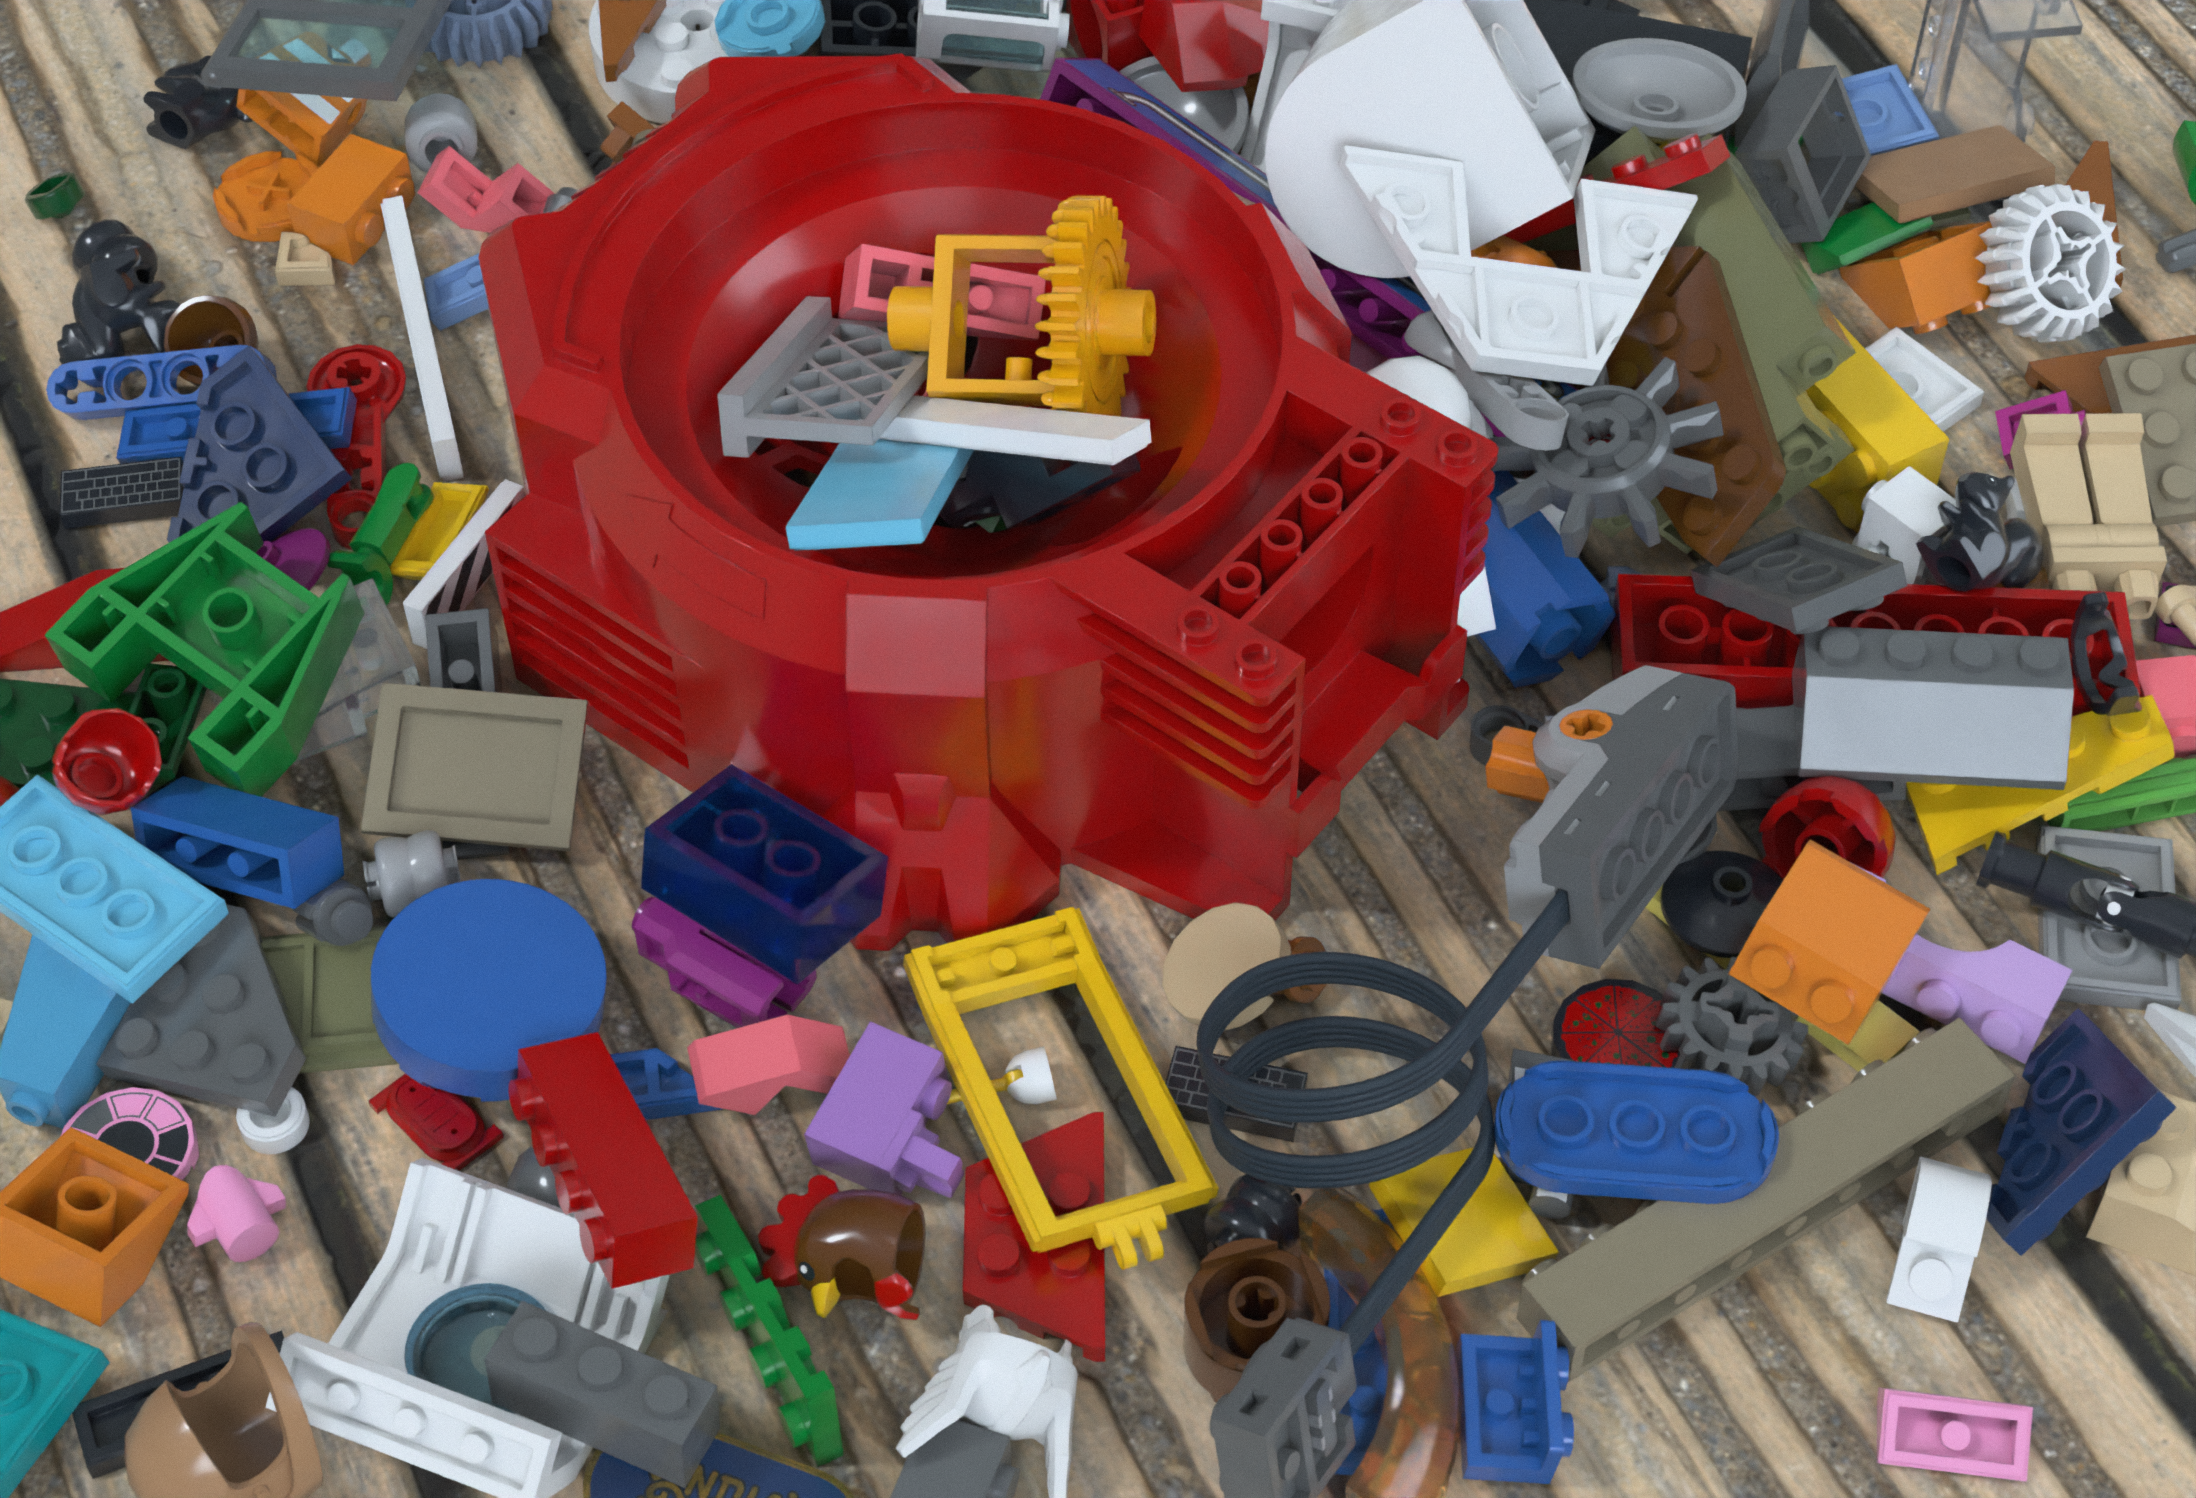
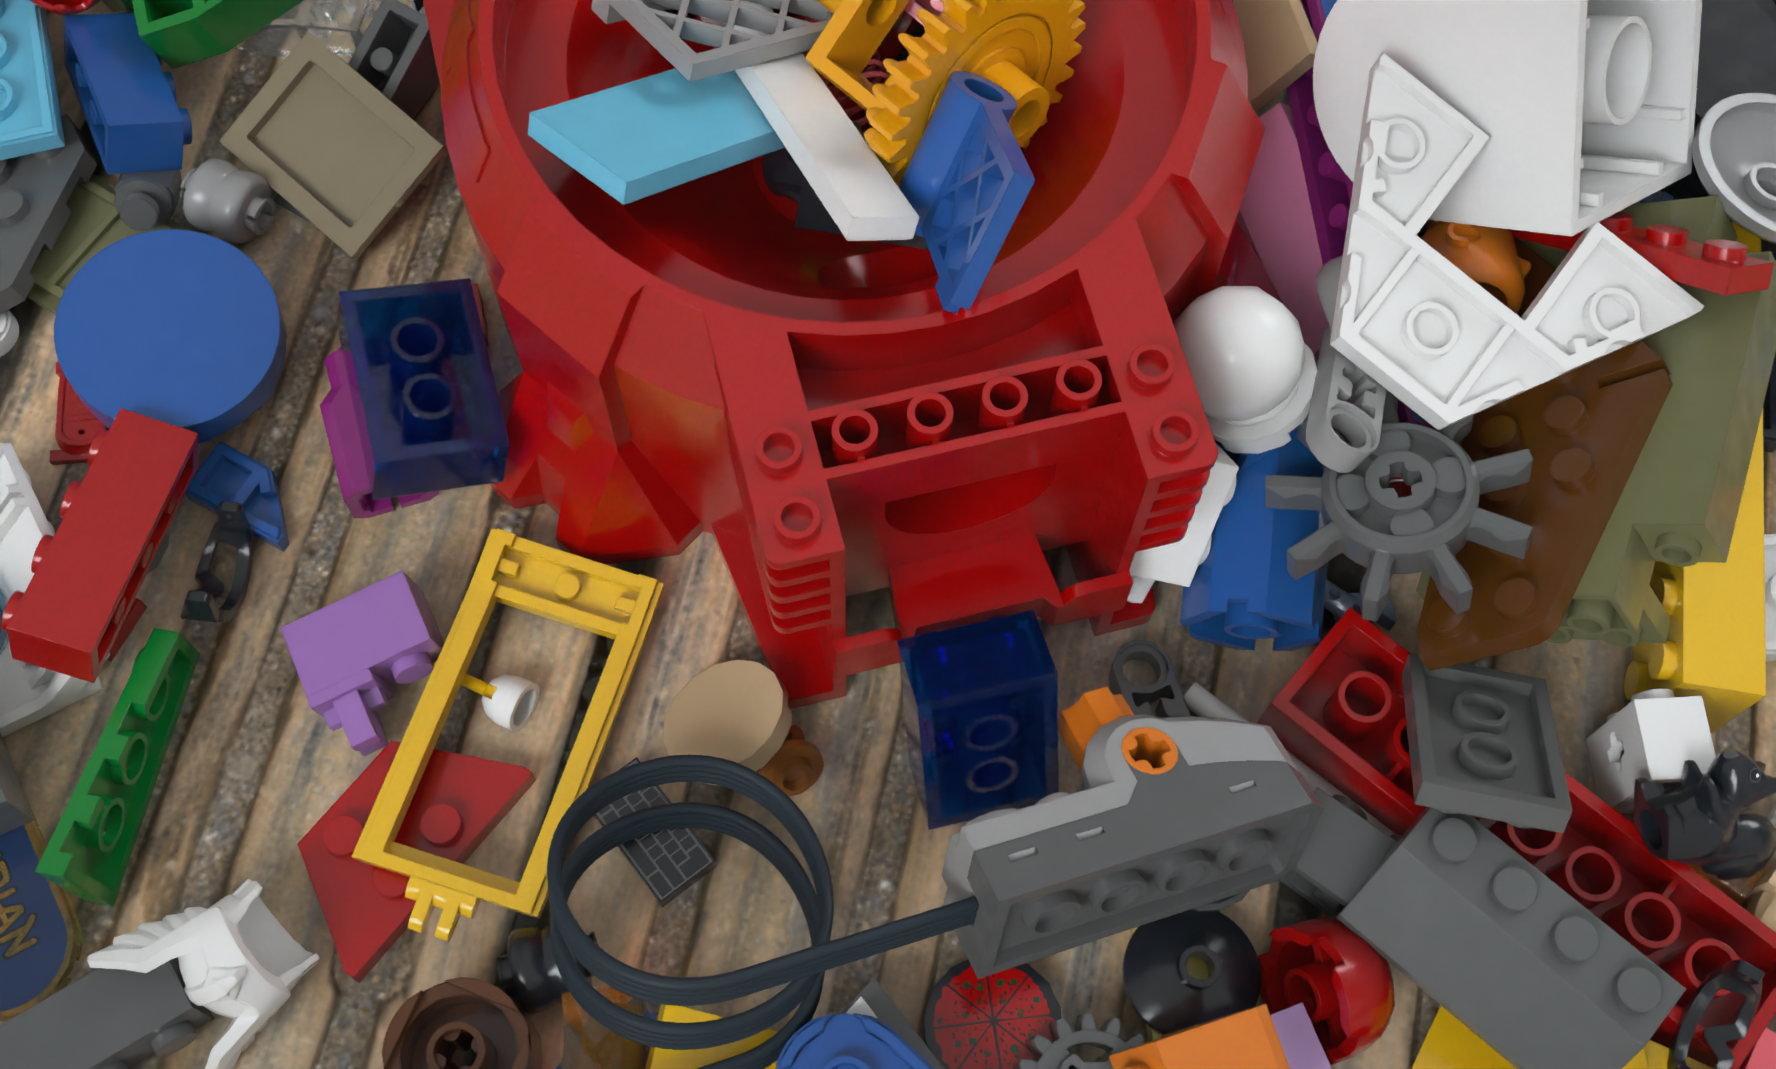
camera: 35 degrees right, 15 degrees up
coral slope [687,1014,850,1115] -> none
reddish brown piece [758,1174,926,1321] -> none
none -> black helmet [179,501,253,623]
none -> clear blue brick [897,610,1059,830]
none -> blue piece [898,71,1036,314]

